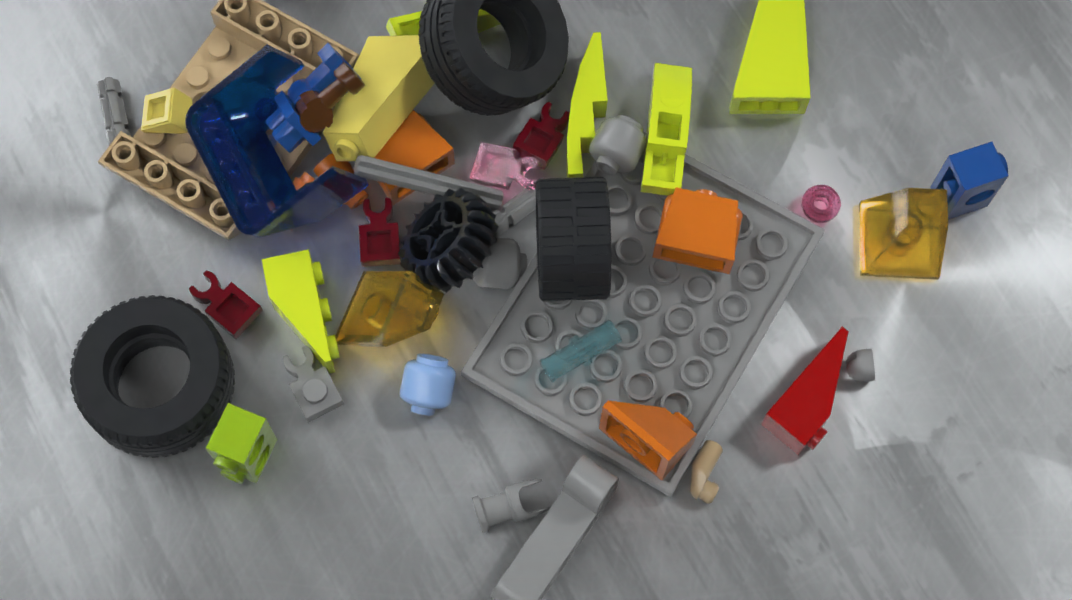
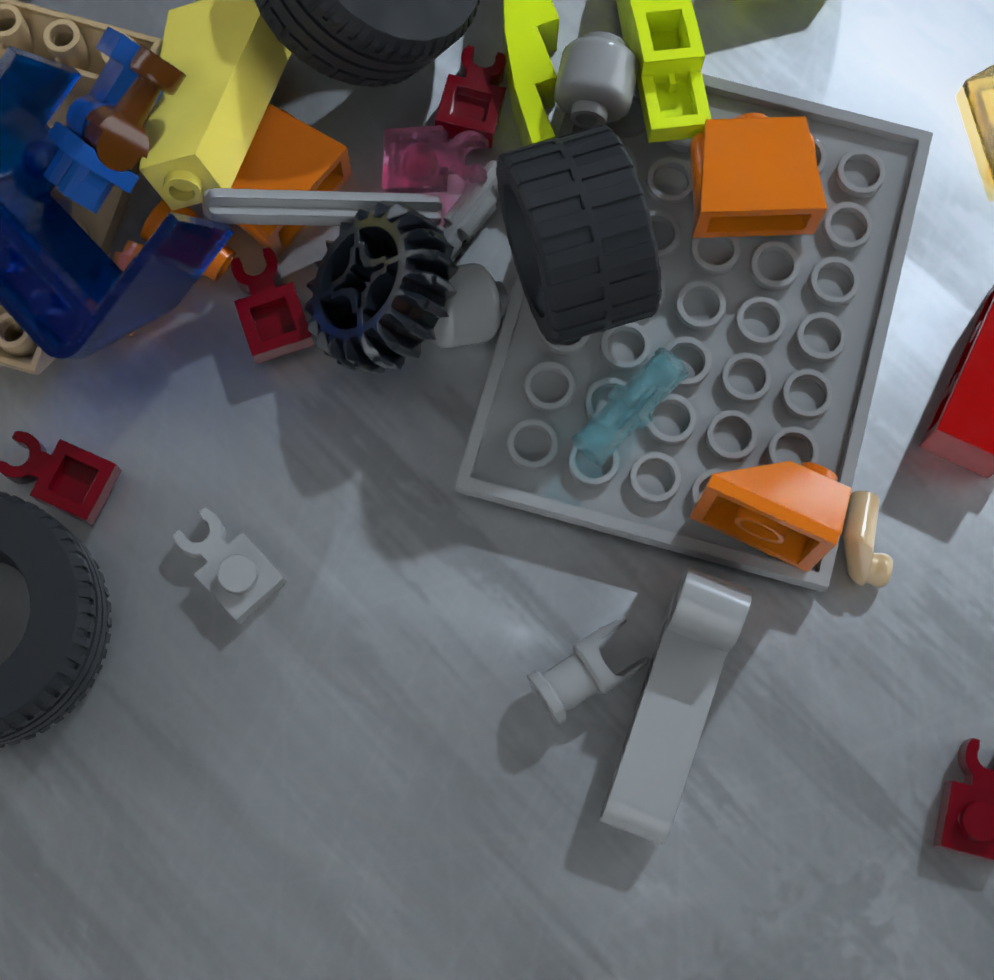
camera: 15 degrees left, 5 degrees up
lime brick [206,403,277,484] -> none
neon yellow slope [261,249,340,374] -> none
clear yellow slope [335,271,445,347] -> none
light blue head [400,354,456,416] -> none
clear pink plate [801,185,841,223] -> none

